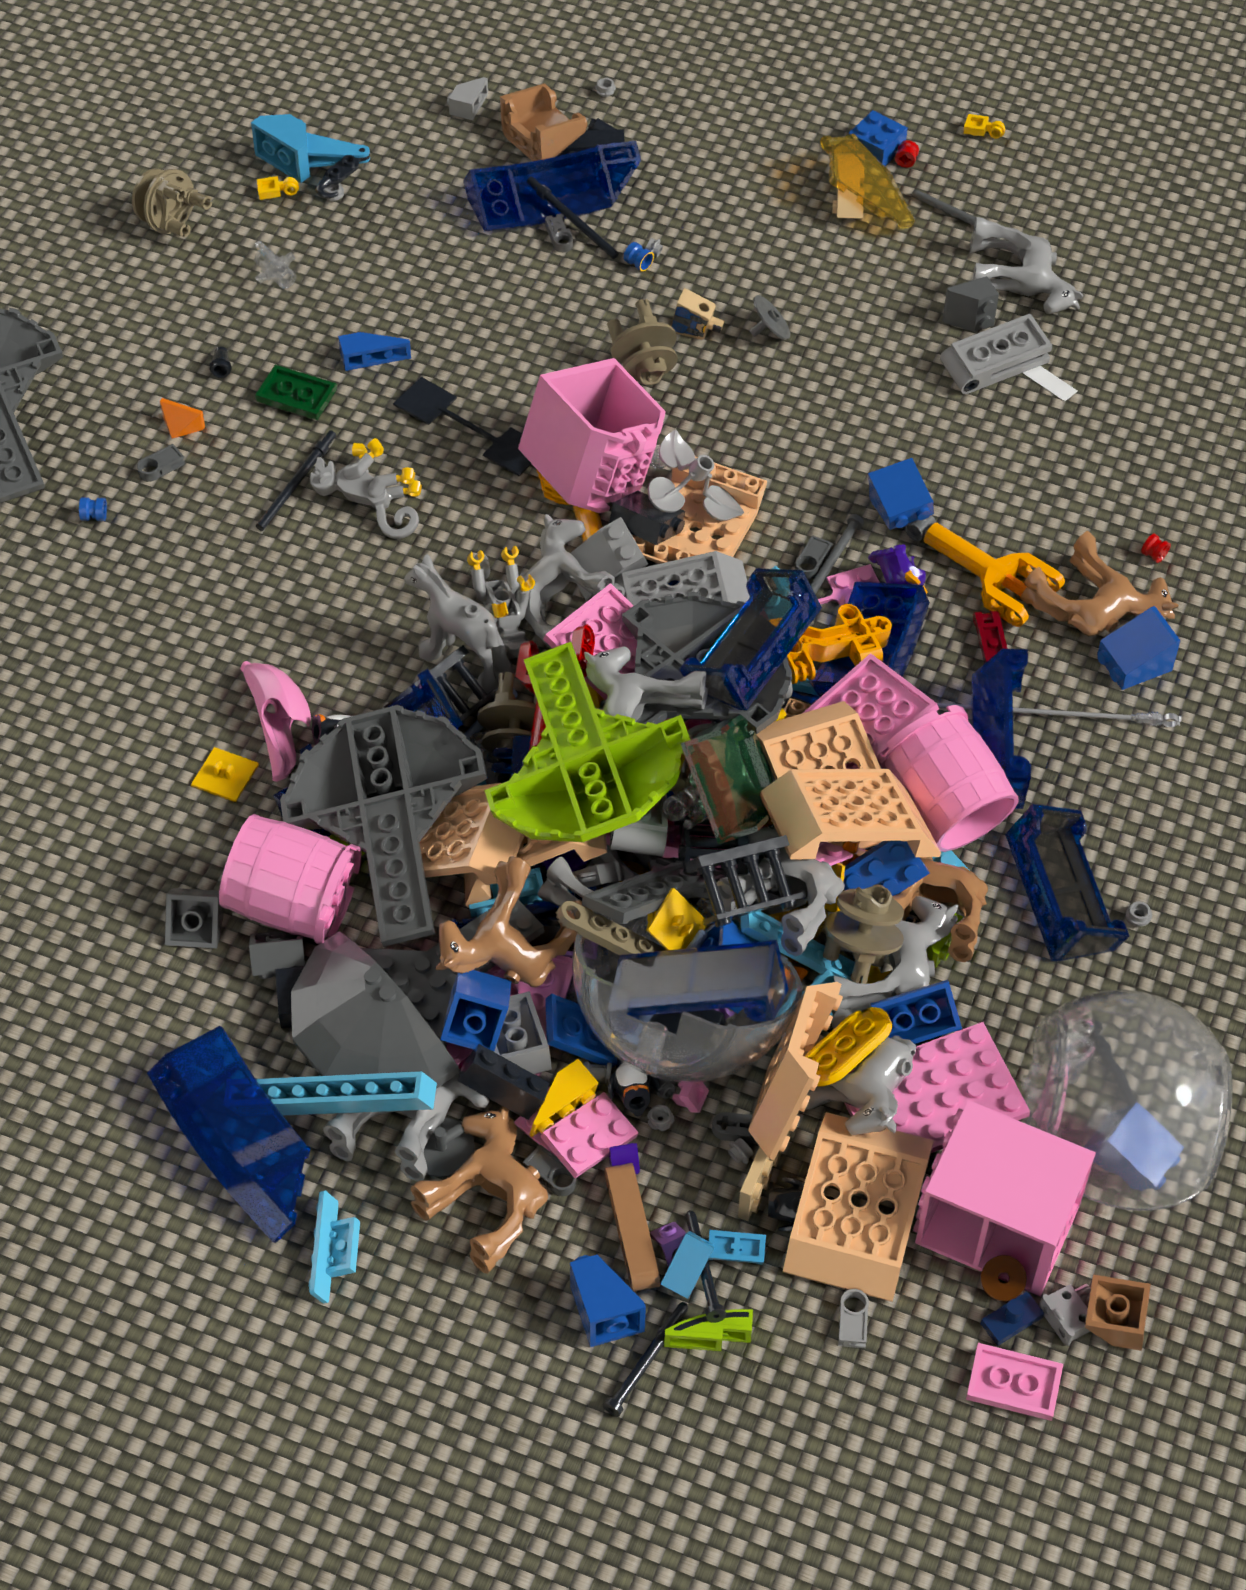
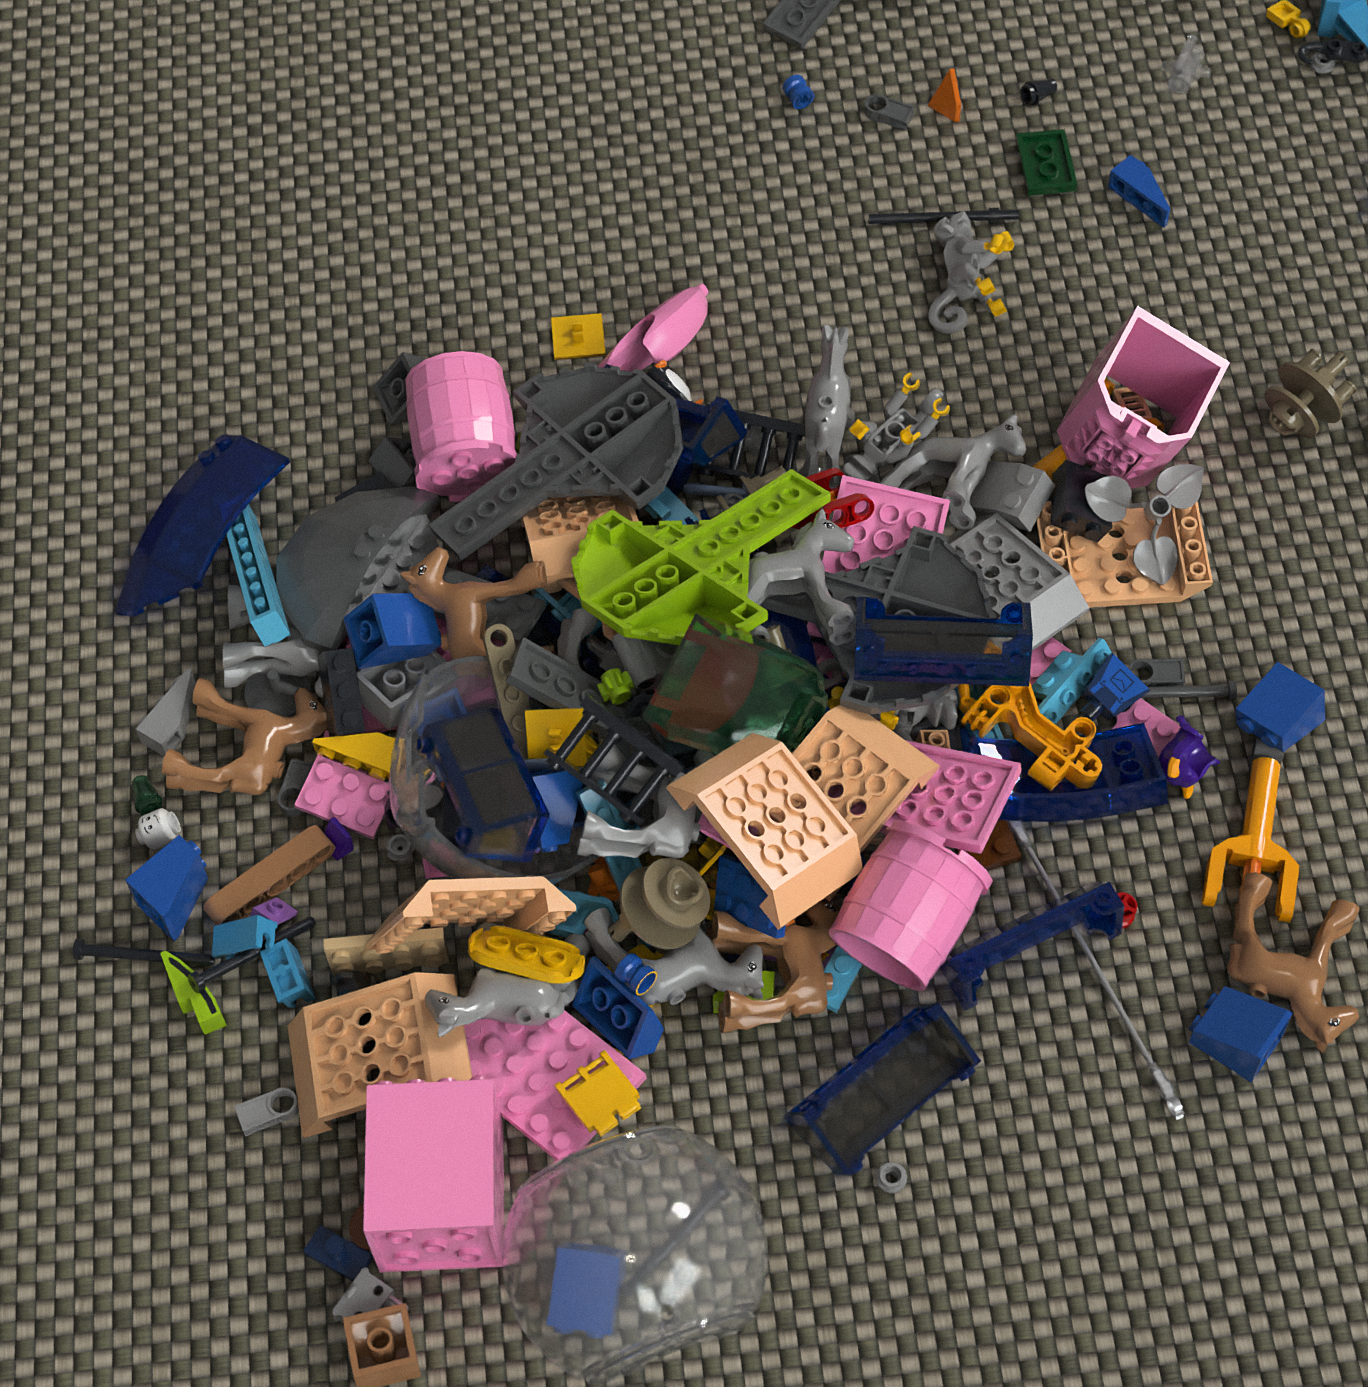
camera: 65 degrees right, 5 degrees up
medium azure bracket [309,1191,360,1304] -> none
black hinge [393,377,532,476] -> none
bright pink plate [966,1343,1063,1421] -> none
dark red plate [973,610,1010,668] -> none
none -> clear green cone [132,775,163,816]
none -> white head [135,808,181,850]
none -> light grey slope [136,668,196,757]
none -> yellow plate [554,1050,641,1137]
none -> lime gear [597,668,634,705]
none -> blue wheel [615,953,657,996]
none -> torso [1080,653,1150,721]

